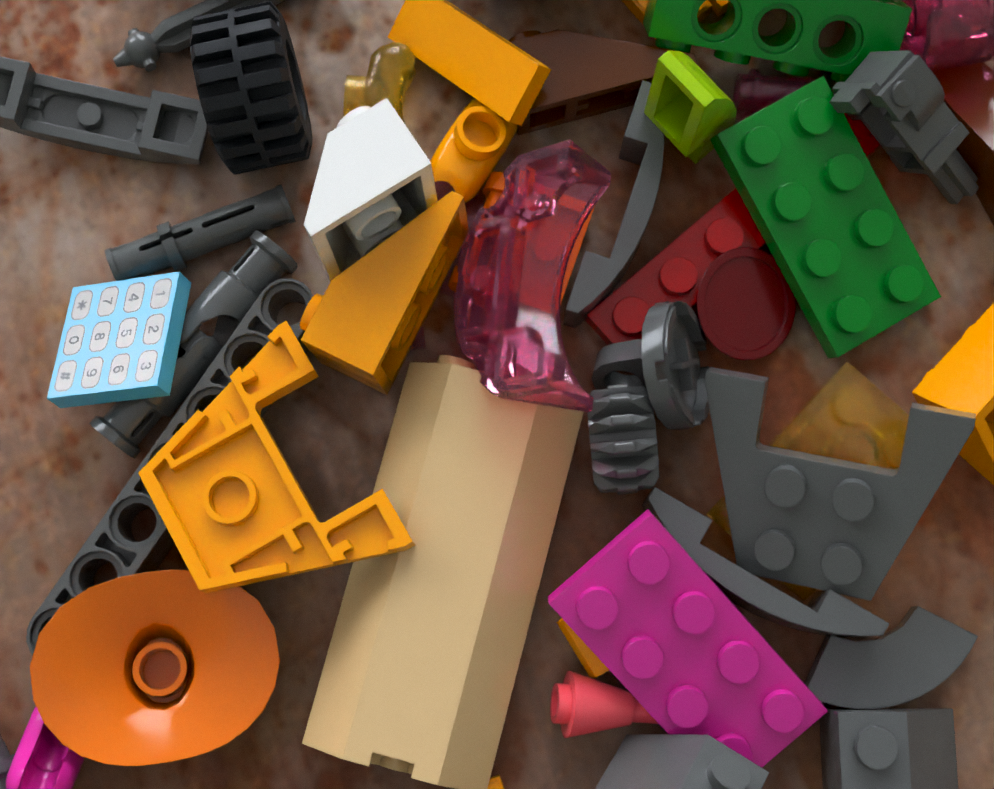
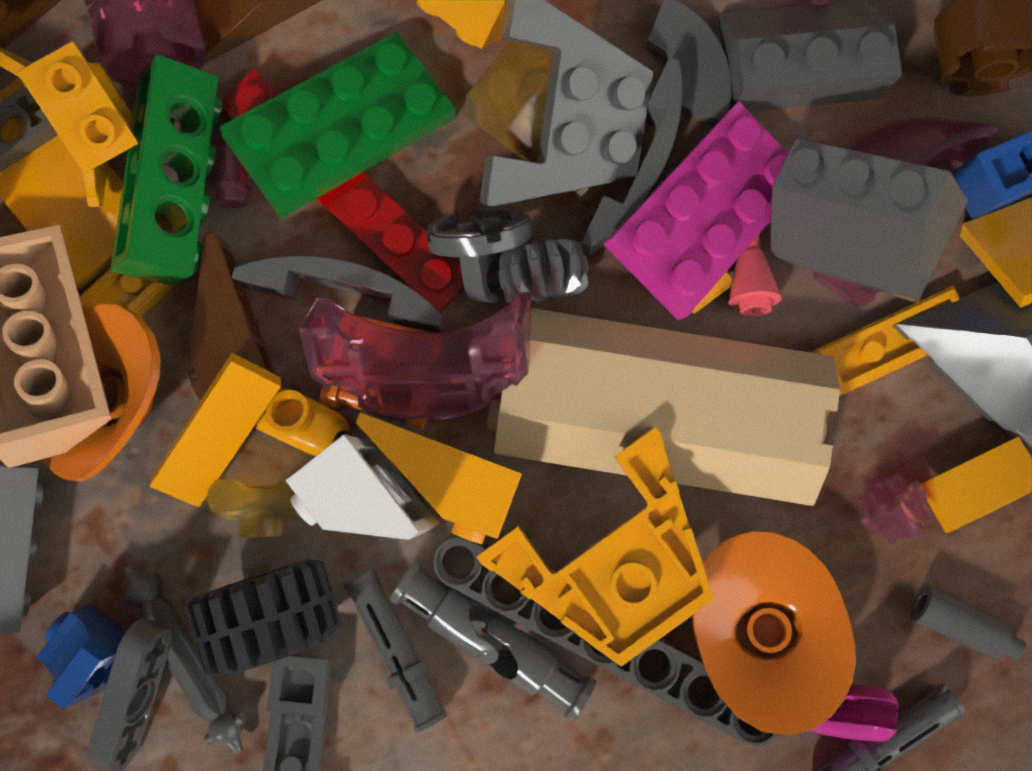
camera: 95 degrees left, 5 degrees up
tile [47,271,191,408] -> none
lime slope [644,50,737,164] -> none
dark red piece [697,247,796,360] -> none
dark grey piece [829,50,979,204] -> none

